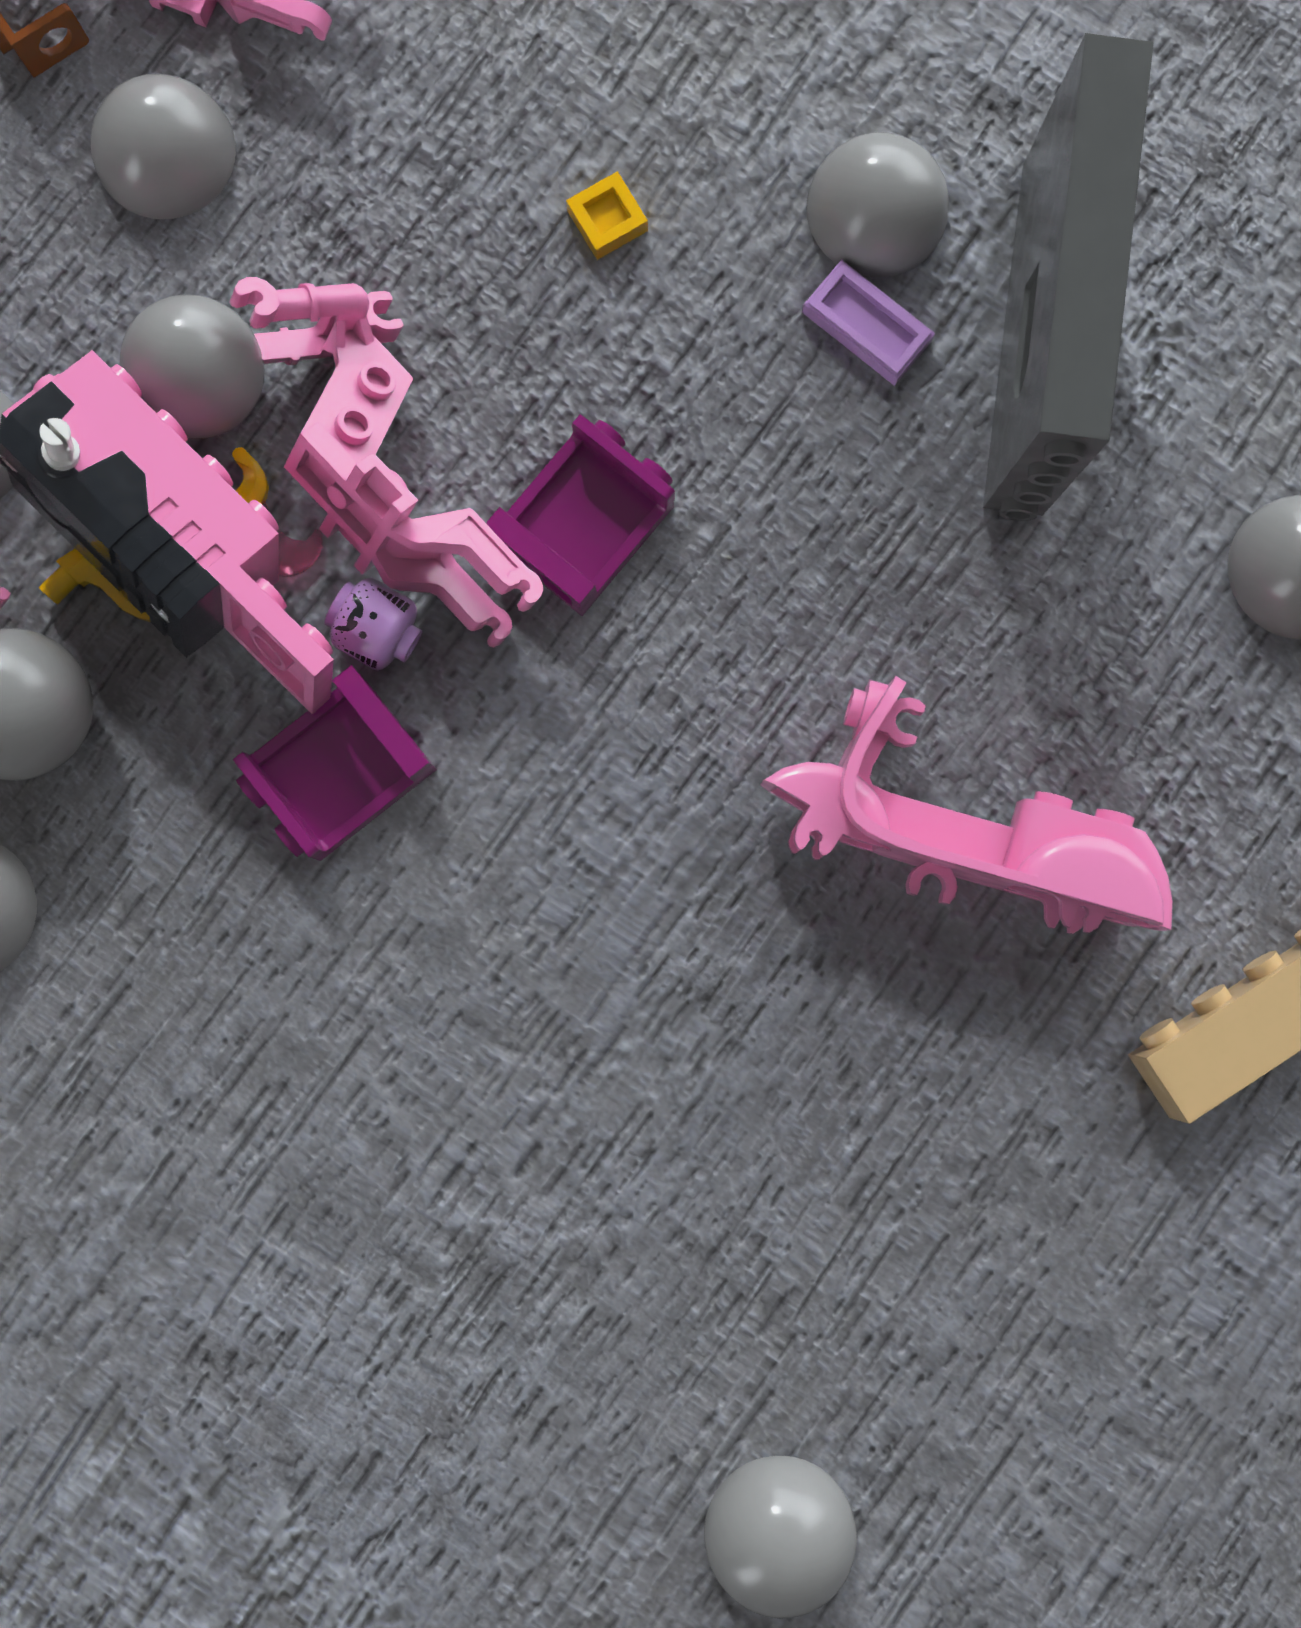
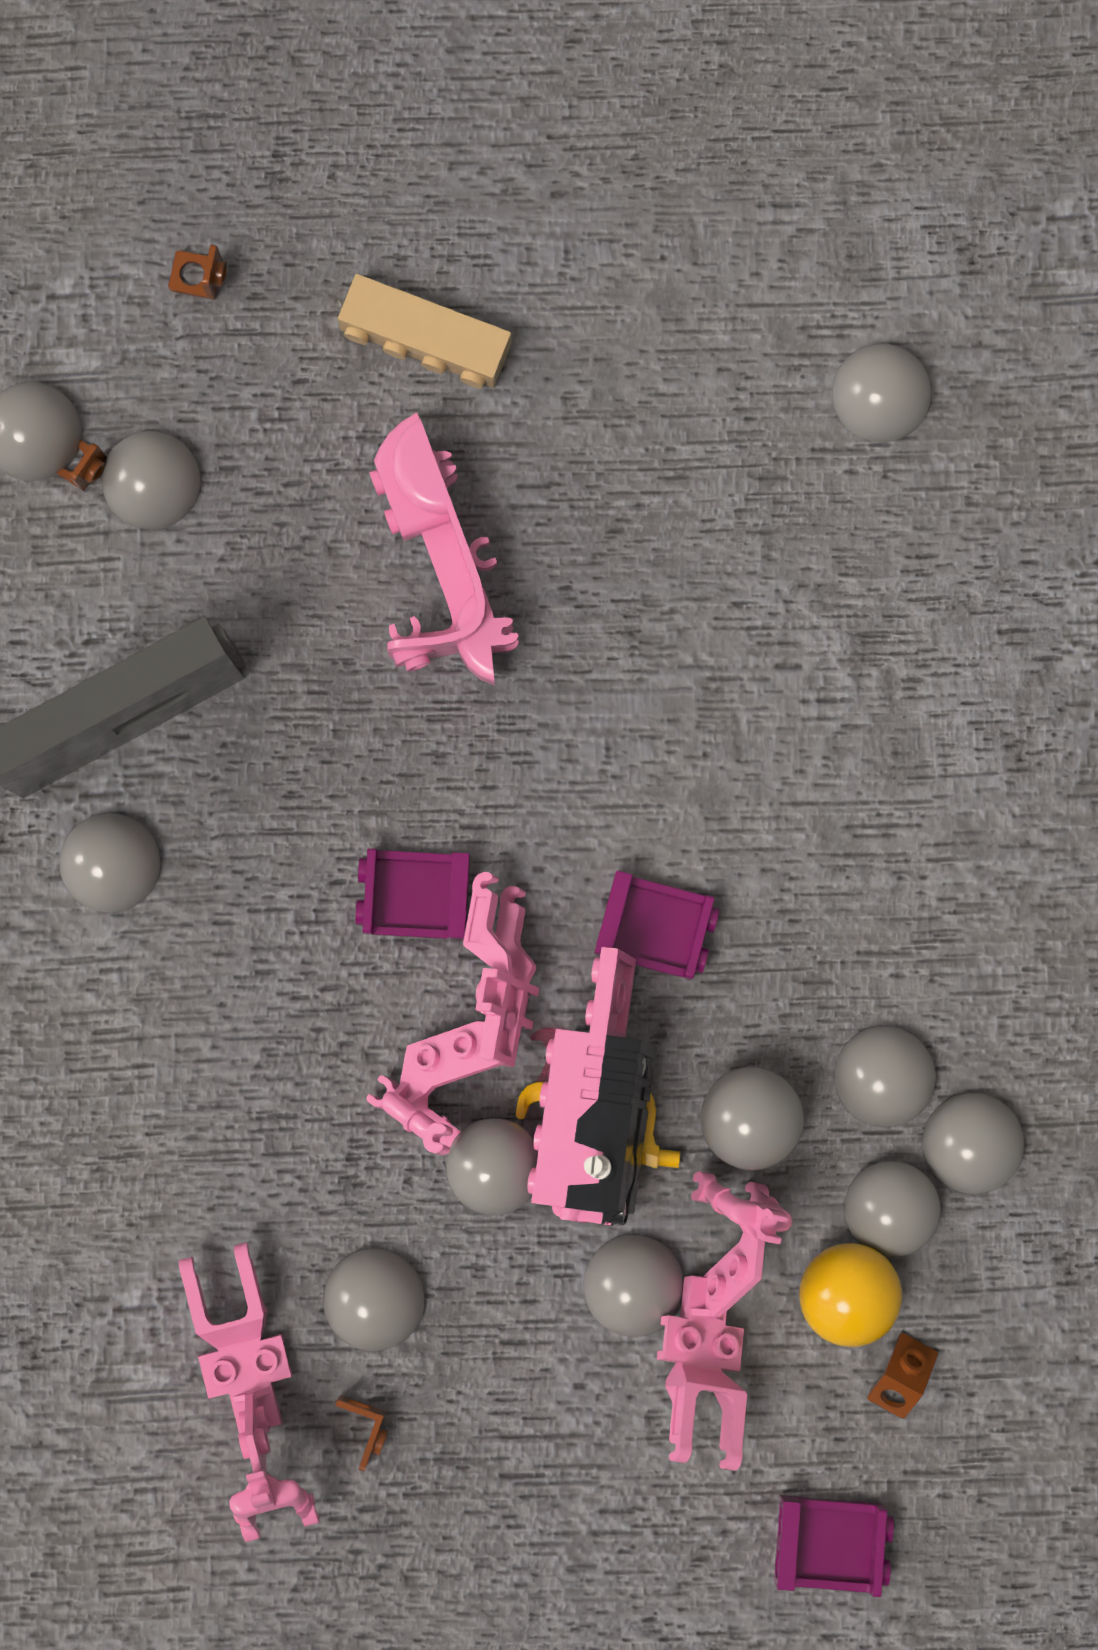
camera: 125 degrees left, 0 degrees up
lavender head [324,577,422,670] -> none
yellow tile [566,171,648,260] -> none
lavender tile [802,259,935,386] -> none

